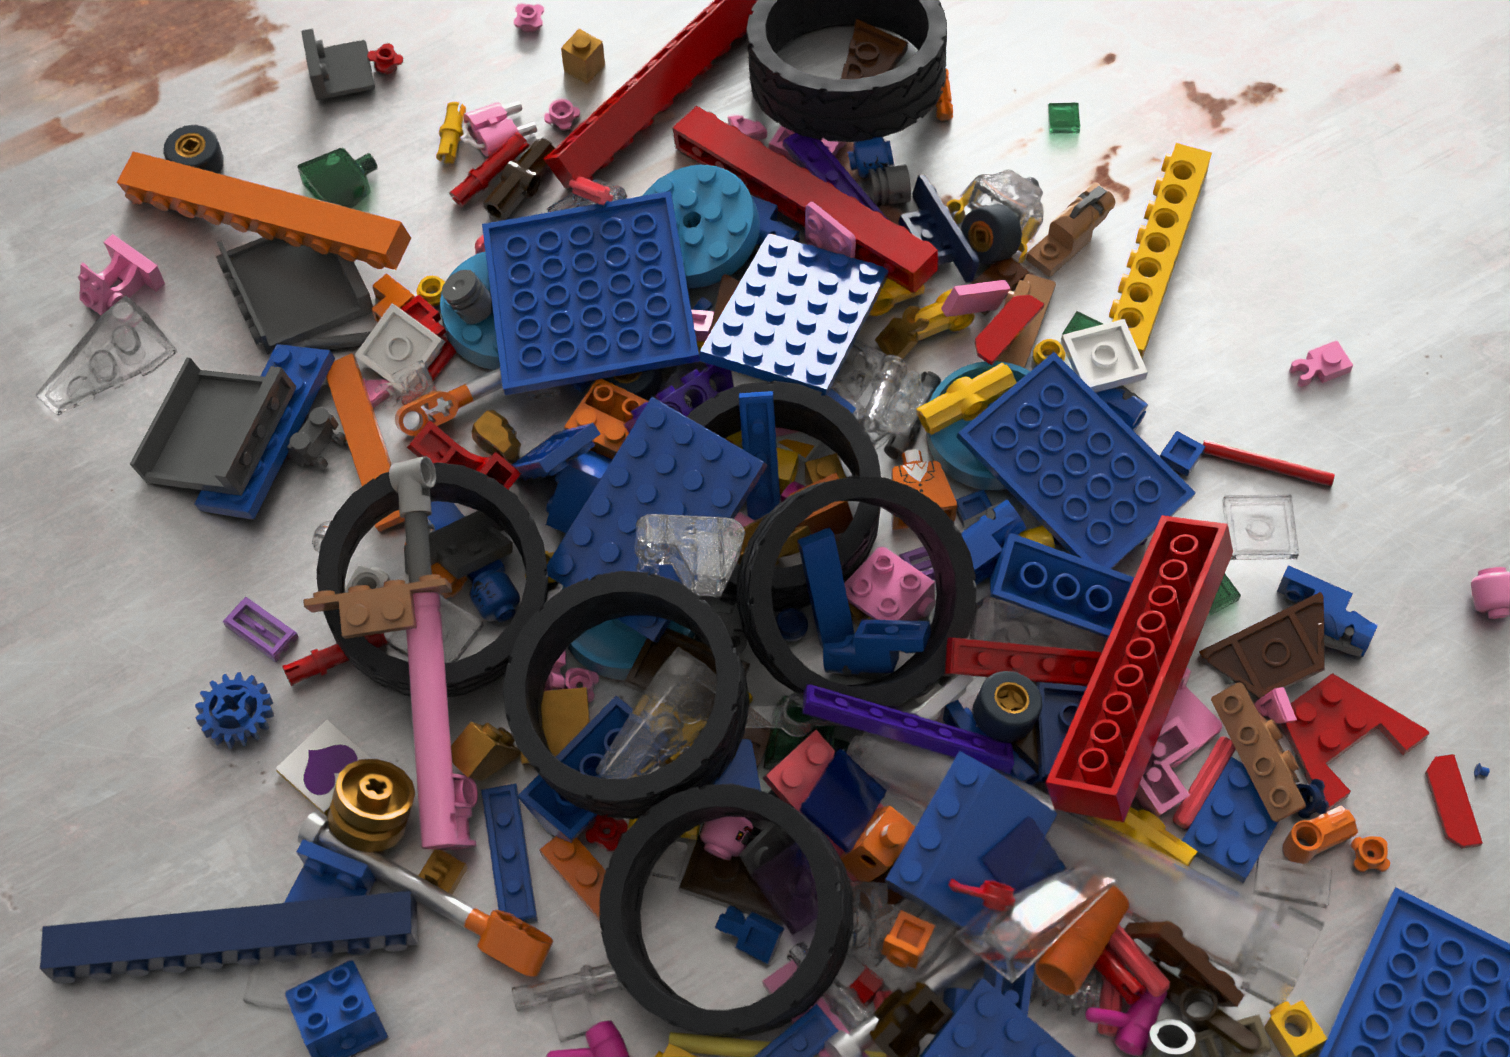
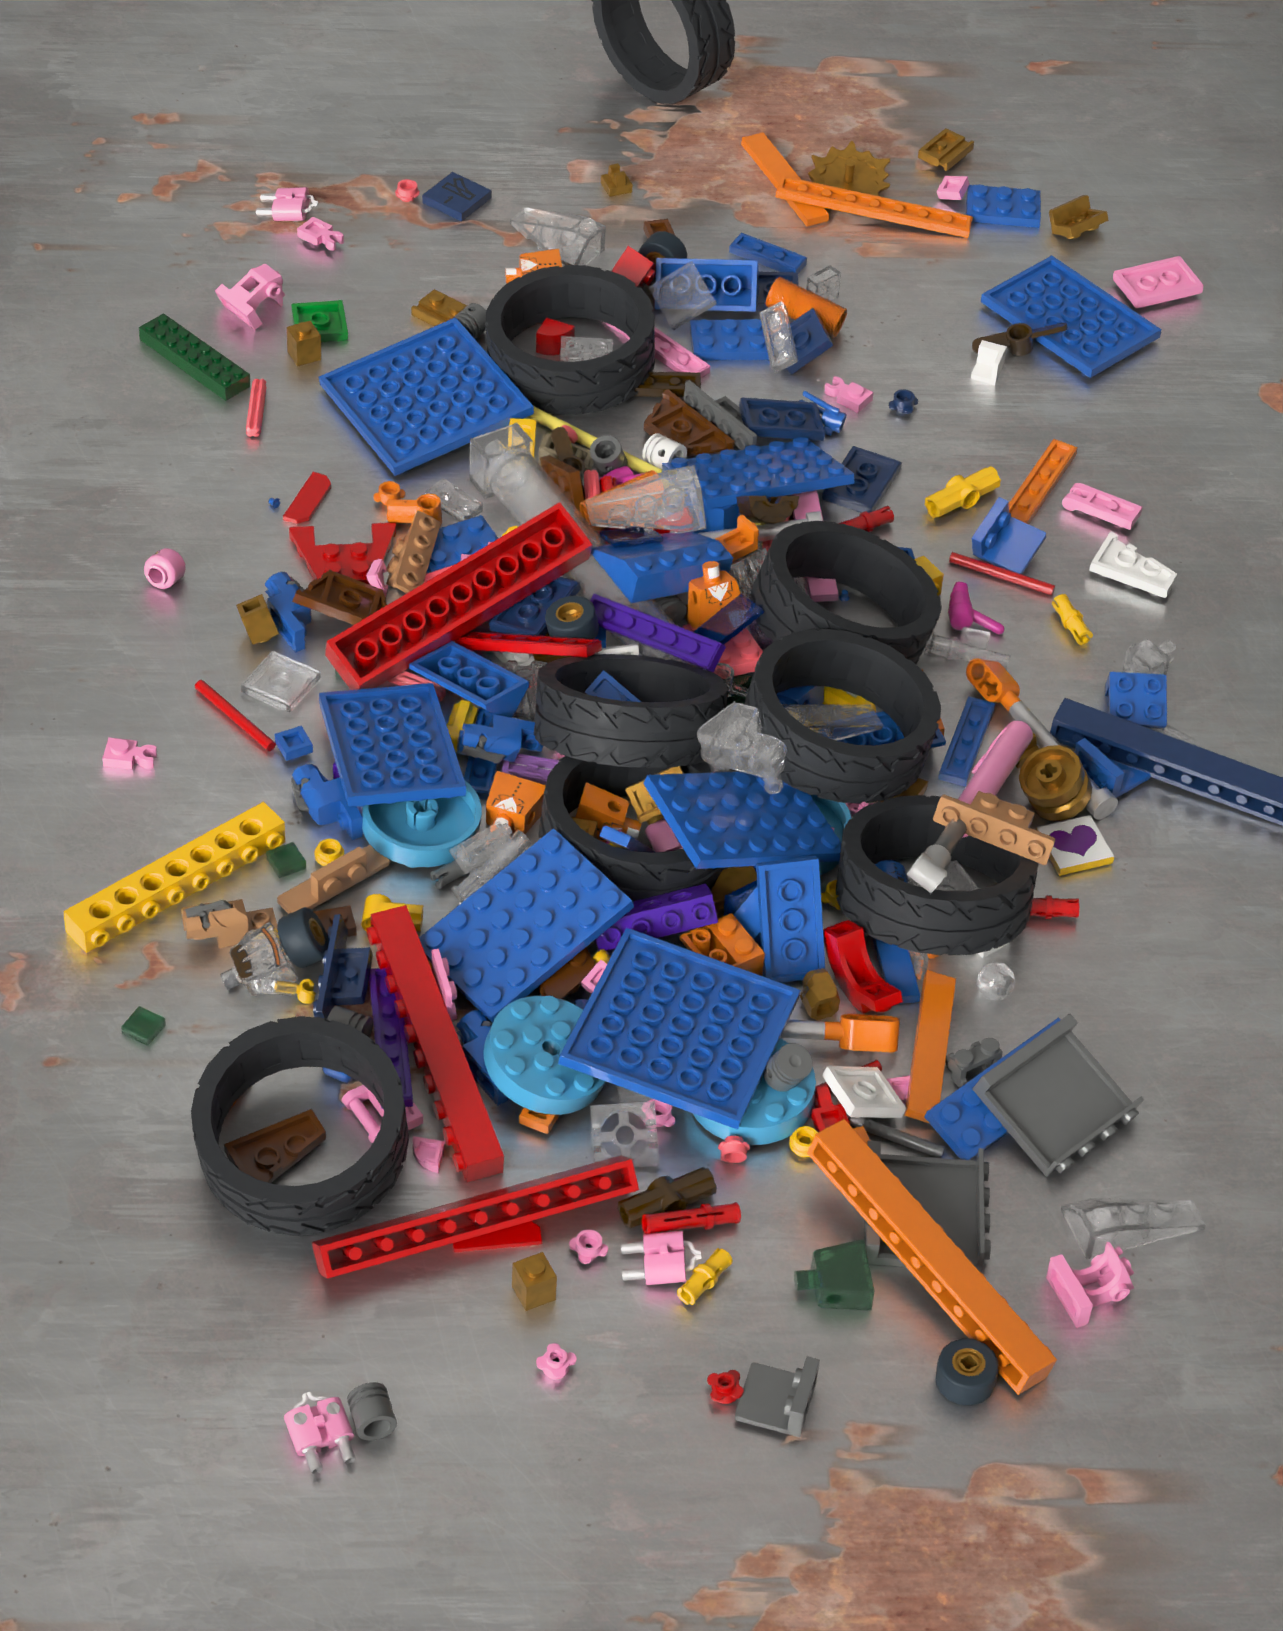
camera: 155 degrees left, 15 degrees down
blue gear [195,672,274,748] -> none
medium lavender tile [223,597,299,662] -> none
clear plate [374,360,437,409] -> none
pearl gold slope [451,722,521,781] -> none
coral axle [569,176,613,206] -> none
pearl gold plate [874,306,929,364] -> none
yellow piece [916,363,1017,435] -> none
bright pink tile [941,280,1011,317] -> none
red plate [949,879,1016,911] -> none
red piece [975,295,1044,365] -> none
white plate [1061,319,1148,393] -> none
dark blue plate [1296,779,1329,819] -> none
none -> pearl gold brick [236,594,279,645]

